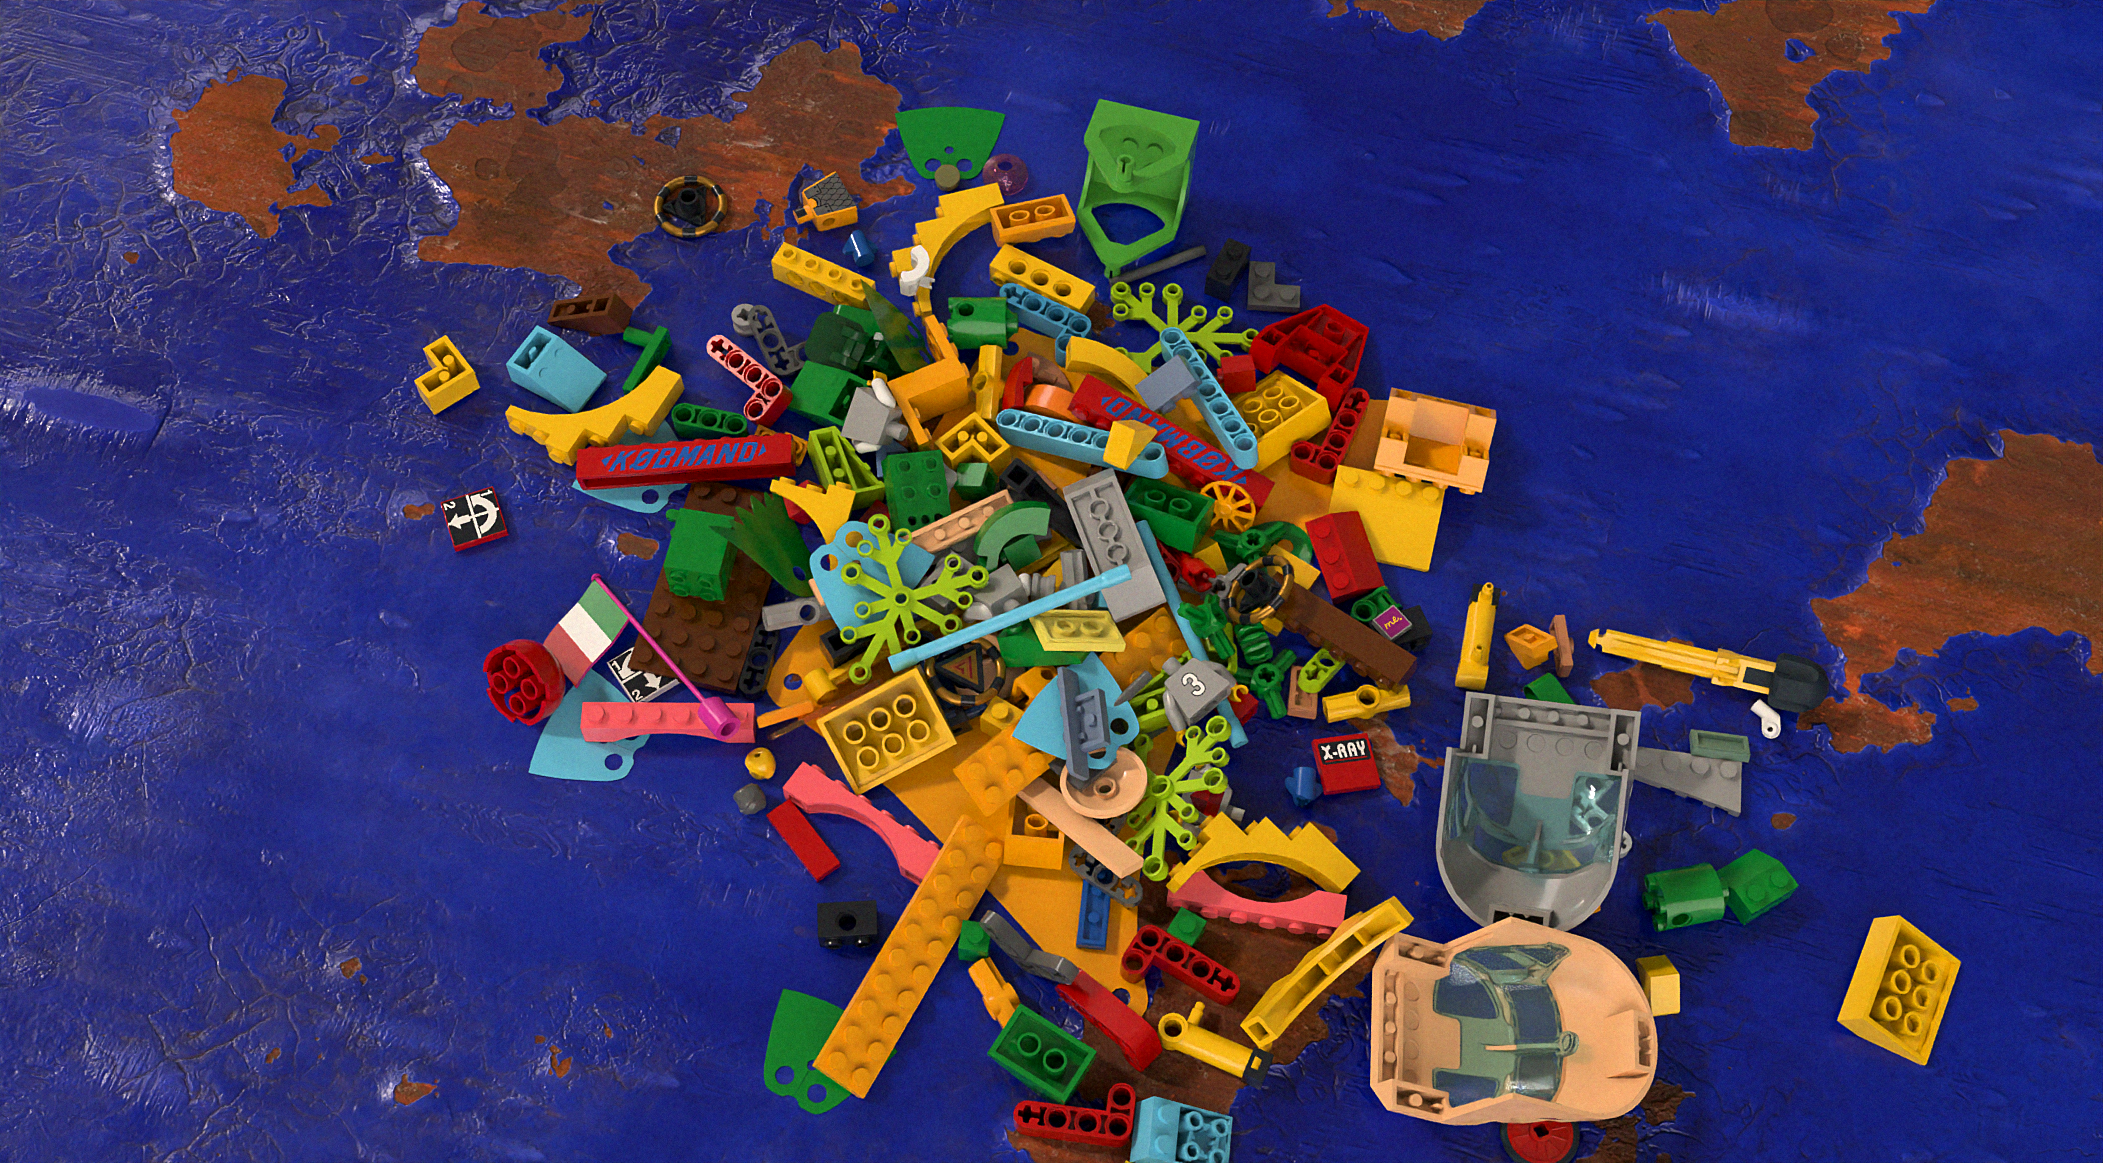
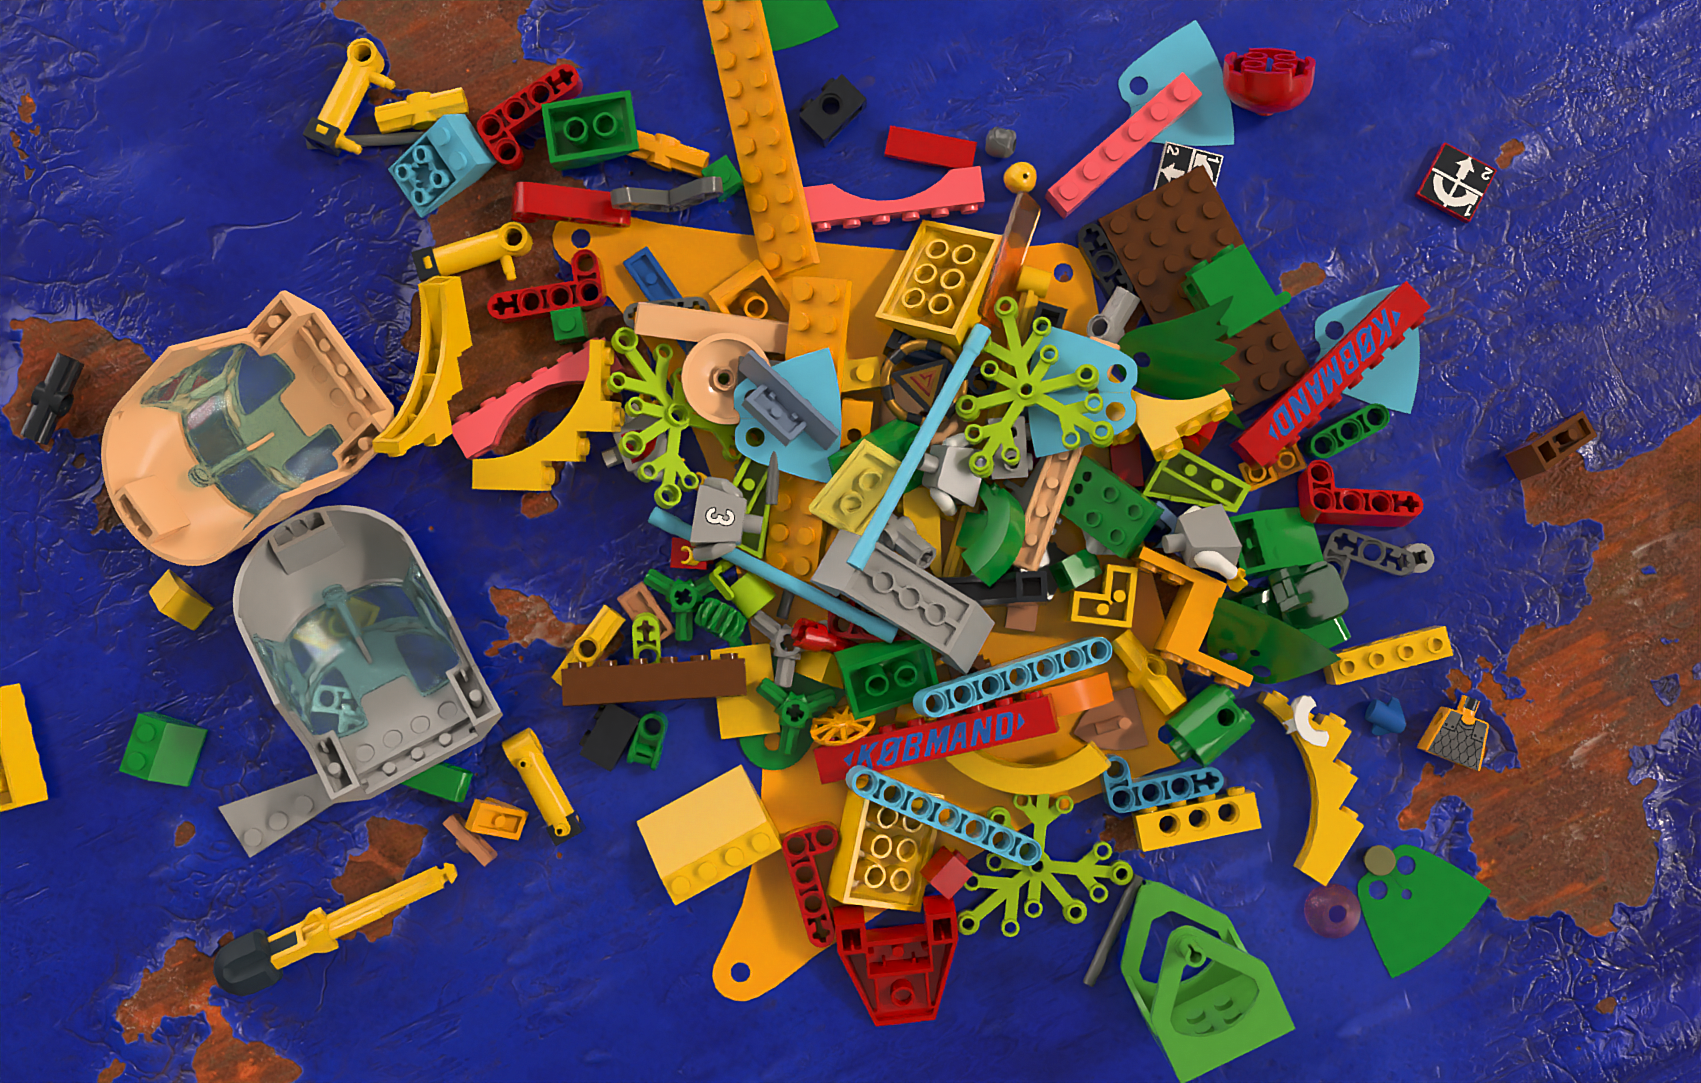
camera: 140 degrees right, 25 degrees up
yellow brick [414,335,480,415] -> none
yellow arch [505,365,685,466] -> none
medium azure slope [506,325,607,414] -> none
flag [543,573,741,741] -> none
green piece [622,326,672,395] -> none
black piece [653,175,727,238] -> none
light orange tile [756,699,814,728] -> none
light orange slope [989,194,1076,247] -> none
red slope [1002,356,1033,411] -> none
light grey wheel [1031,573,1056,601] -> none
yellow slope [1103,420,1157,471] -> none
sand blue brick [1135,354,1202,415] -> none
green bush [1177,593,1235,660] -> none
black brick [1204,238,1252,303] -> none
black piece [1225,555,1295,625] -> none
dark grey plate [1247,261,1300,313] -> none
blue piece [1285,767,1323,807] -> none
red slope [1305,511,1385,605] -> none
red tile [1311,733,1381,795] -> none
magenta tile [1372,604,1412,642] -> none
light orange slope [1374,387,1497,495] -> none
green cylinder [1642,862,1729,932] -> none
sand green tile [1689,729,1750,763] -> none
white arm [1751,699,1781,739] -> none

